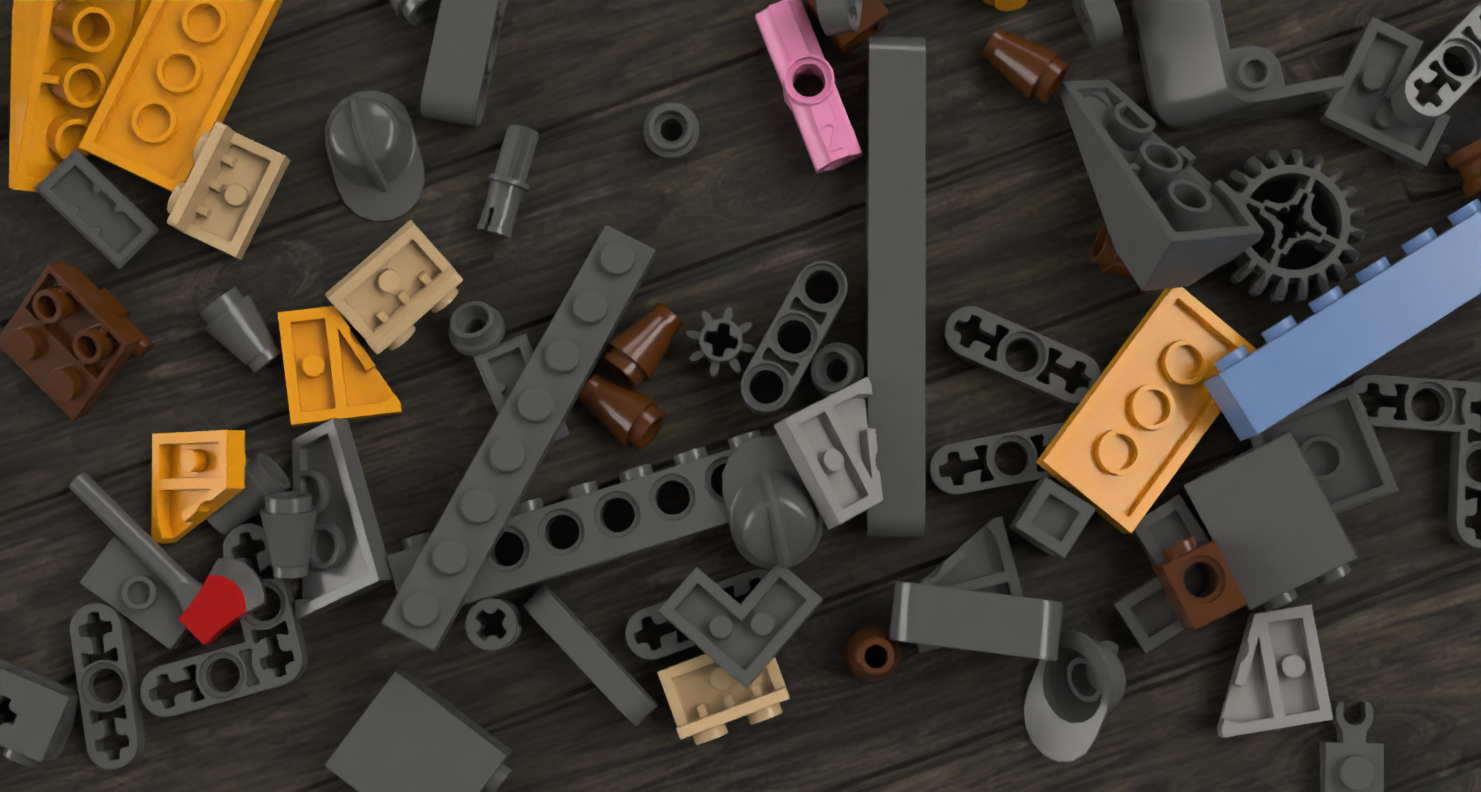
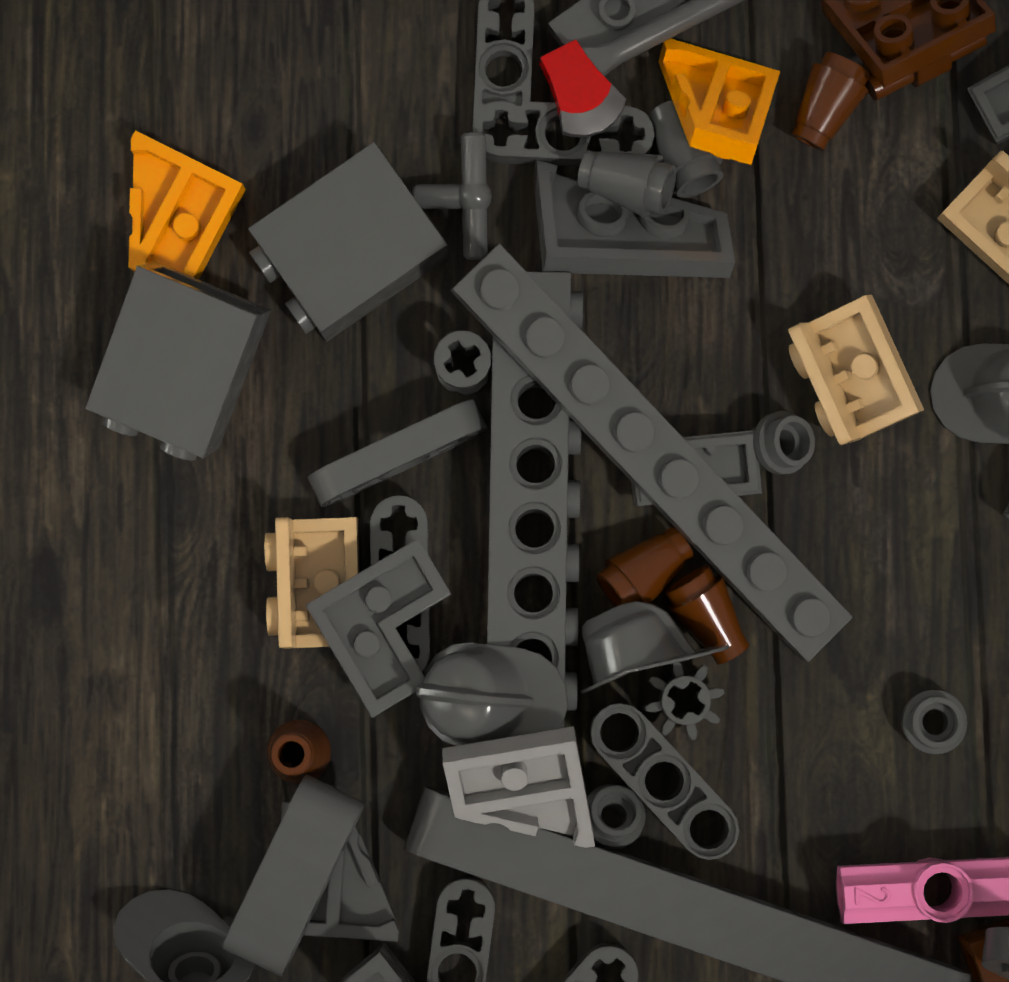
camera: 105 degrees right, 0 degrees up
dark grey cone [200,287,282,374] -> none
light orange wing [277,306,402,427] -> none
dark grey axle [476,124,539,239] -> none
none -> dark grey piece [412,132,492,260]
none -> dark grey piece [581,601,729,694]
none -> reddish brown cone [790,52,871,151]

